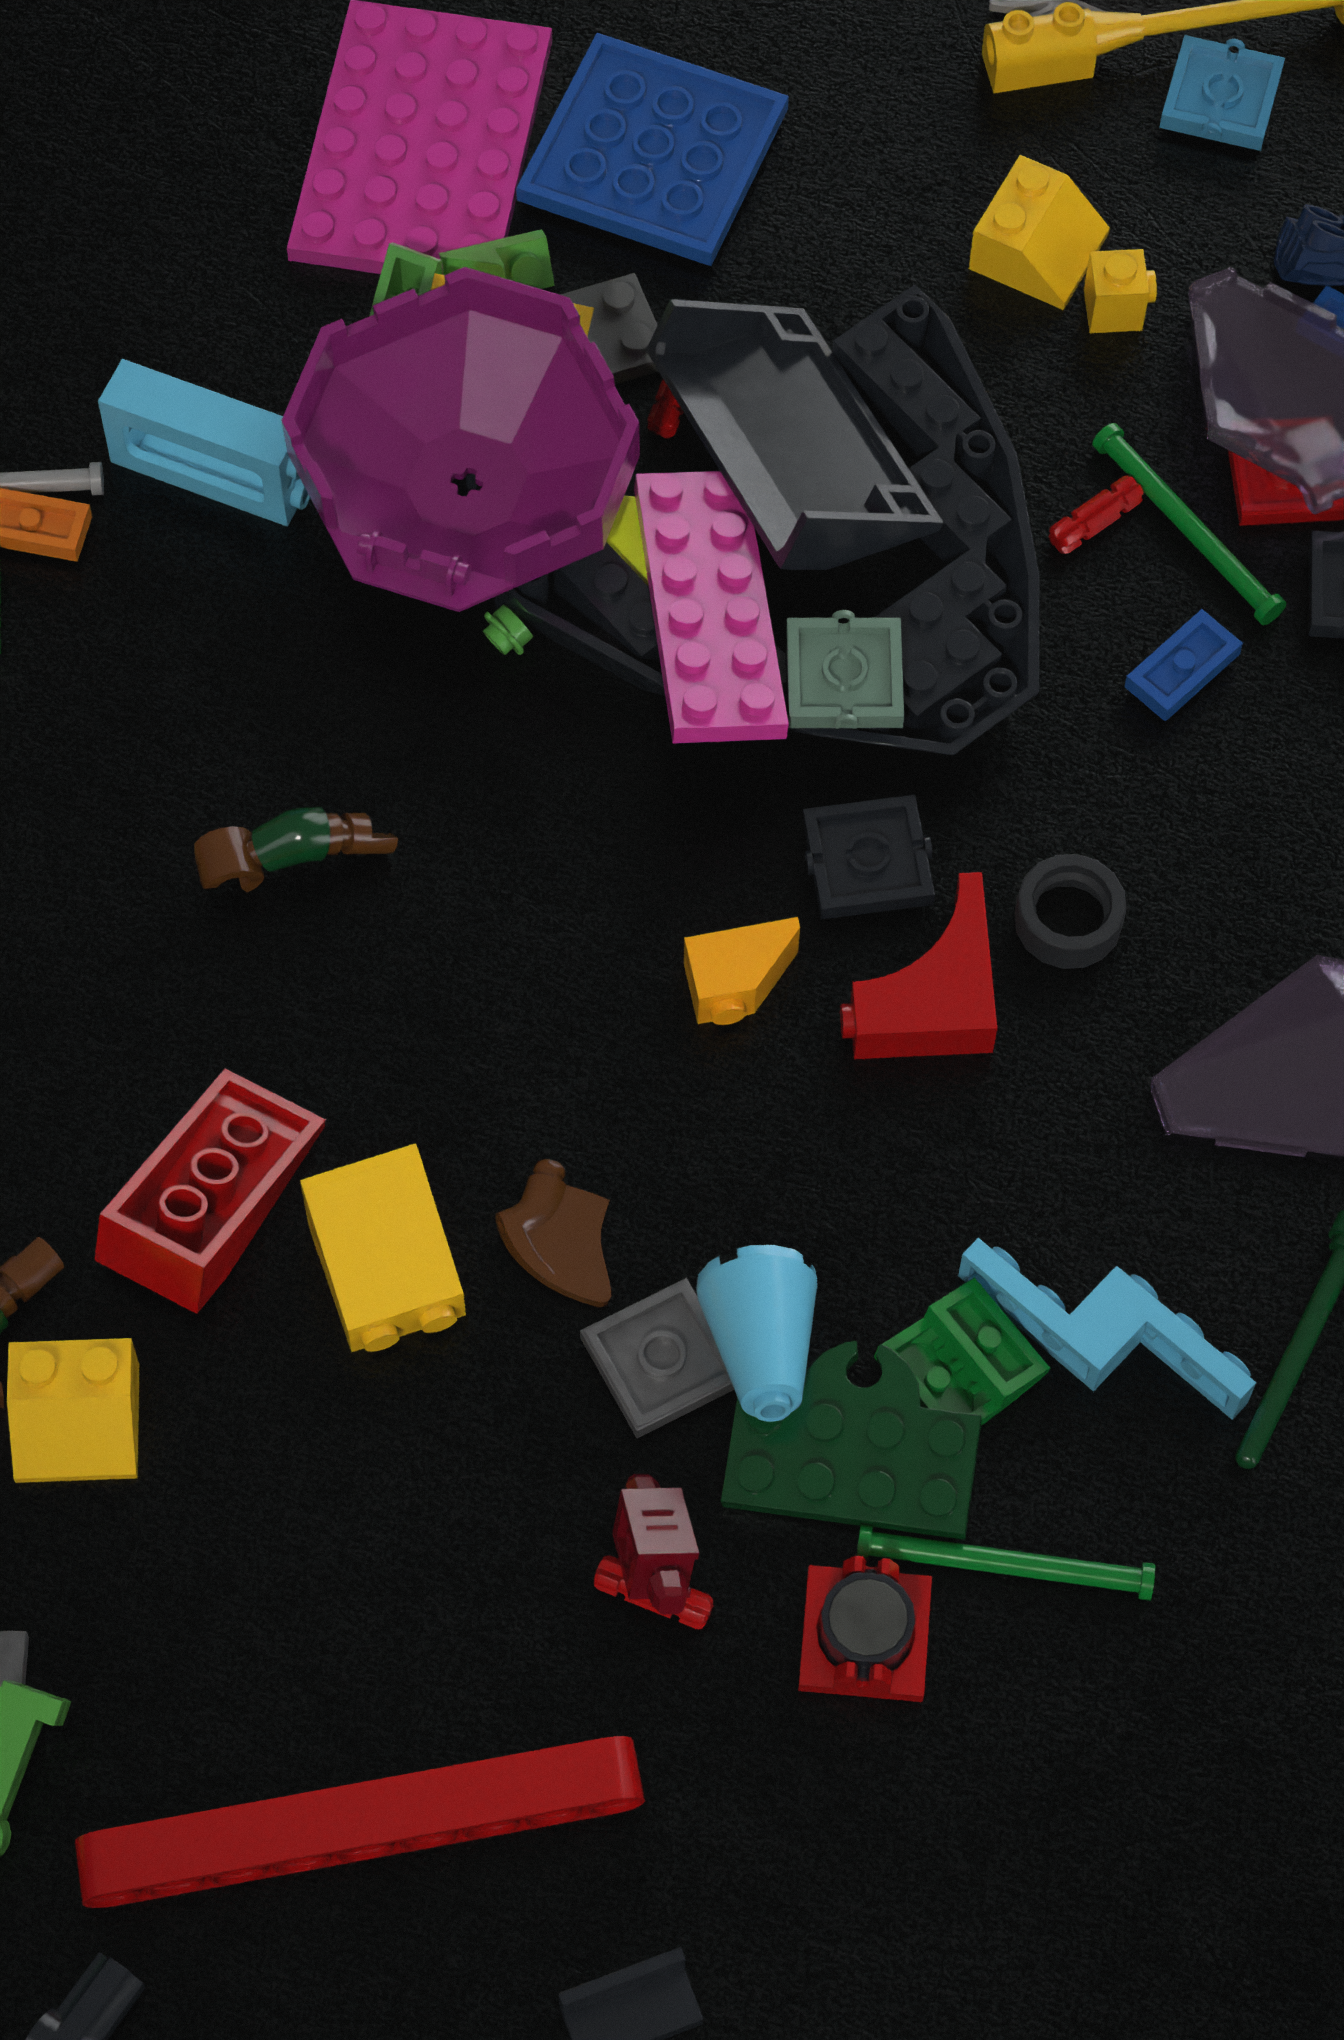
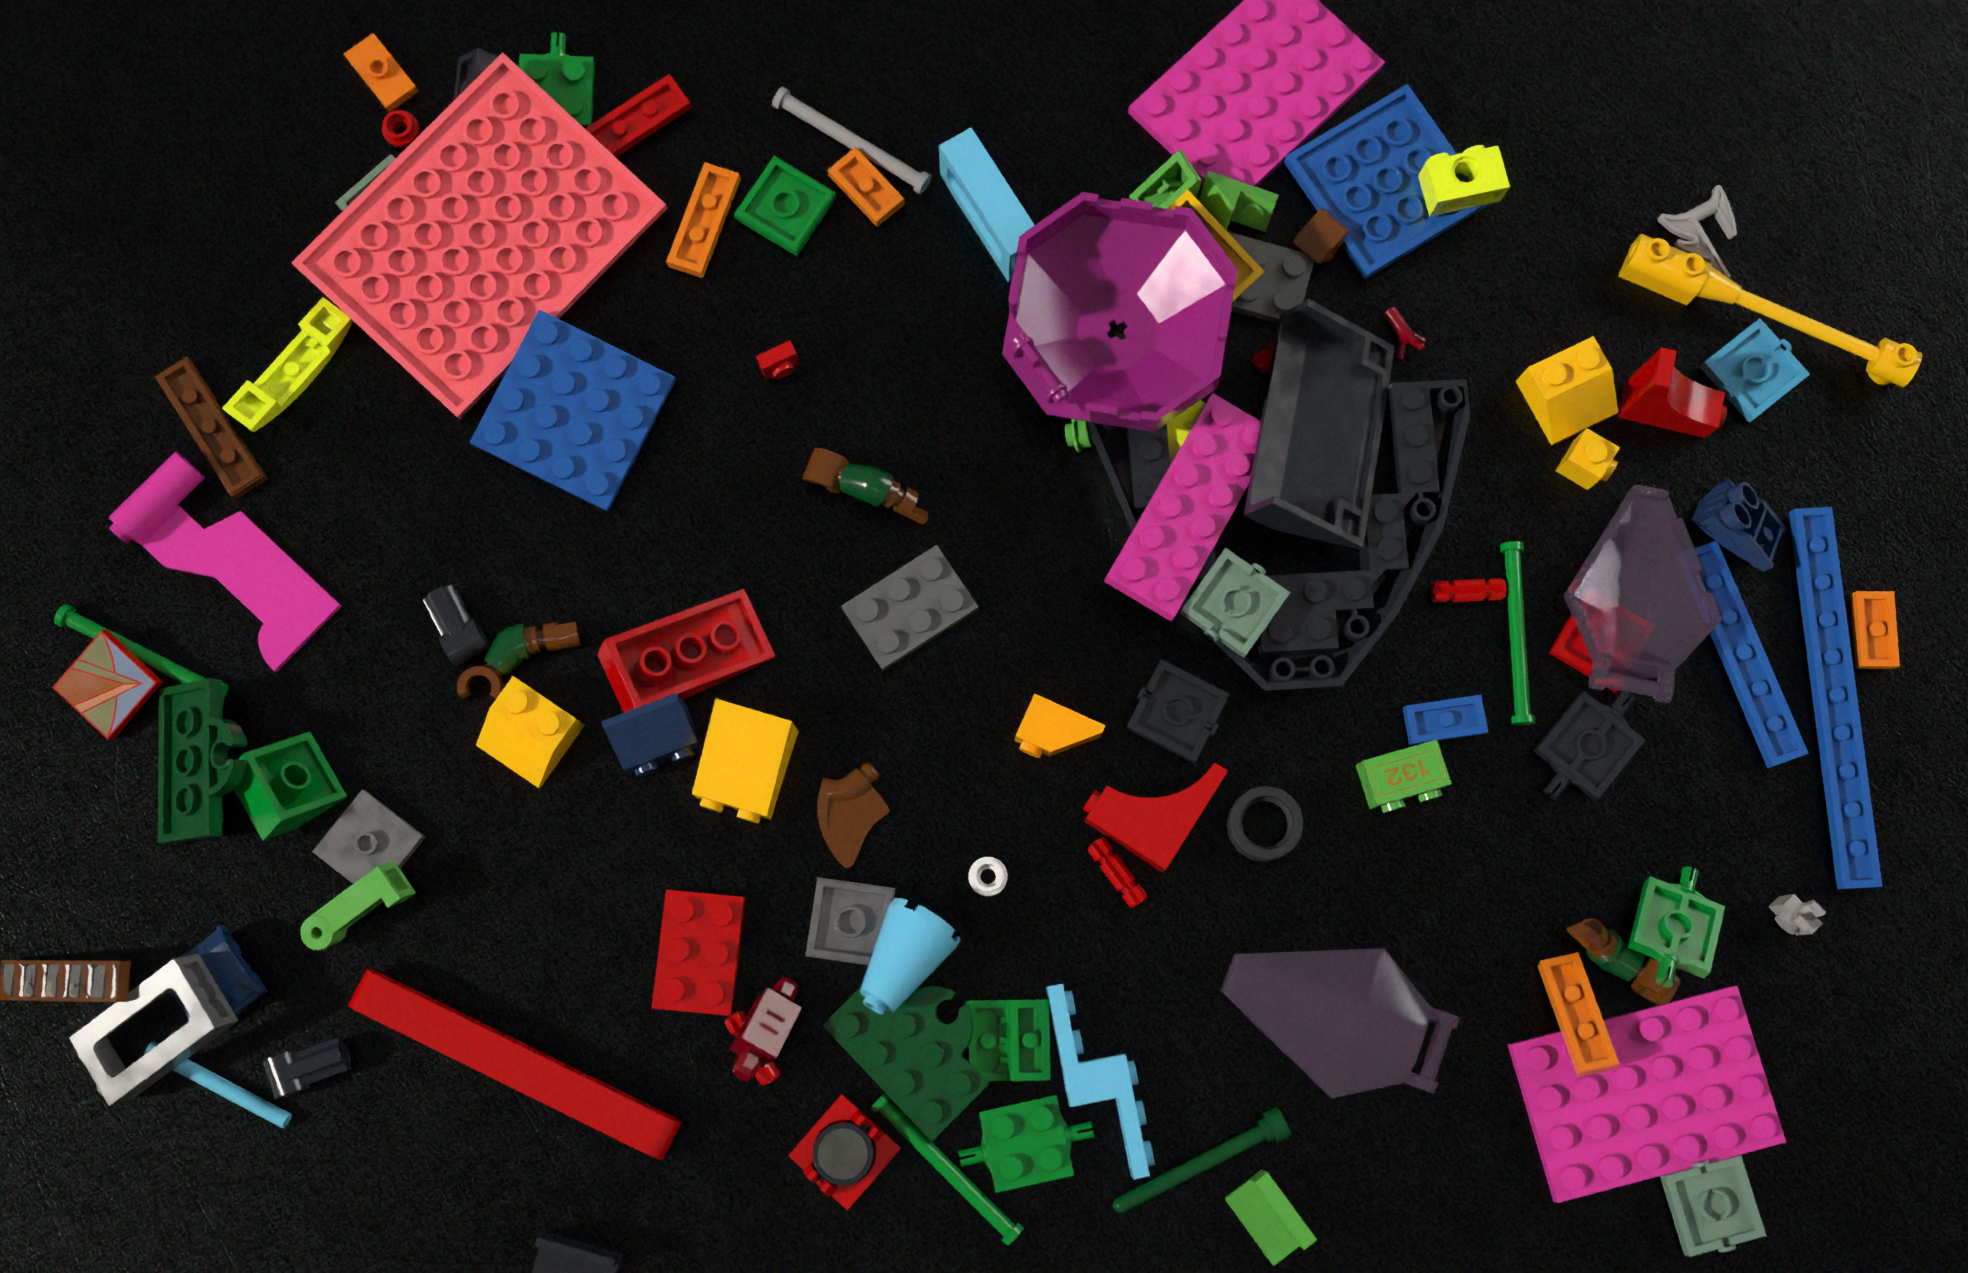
camera: 35 degrees right, 15 degrees up
none -> dark blue slope [601,693,702,777]
none -> red plate [652,890,745,1016]
none -> red plate [756,340,800,380]
none -> dark grey plate [841,545,978,671]
none -> green plate [958,1095,1094,1193]
none -> white plate [969,857,1008,896]
none -> red axle [1088,837,1147,908]
none -> reddish brown slope [1293,208,1350,264]
none -> bright green brick [1356,739,1451,813]
none -> dark red bar [1383,307,1425,360]
none -> neon yellow brick [1418,145,1510,216]
none -> red arch [1618,347,1727,438]

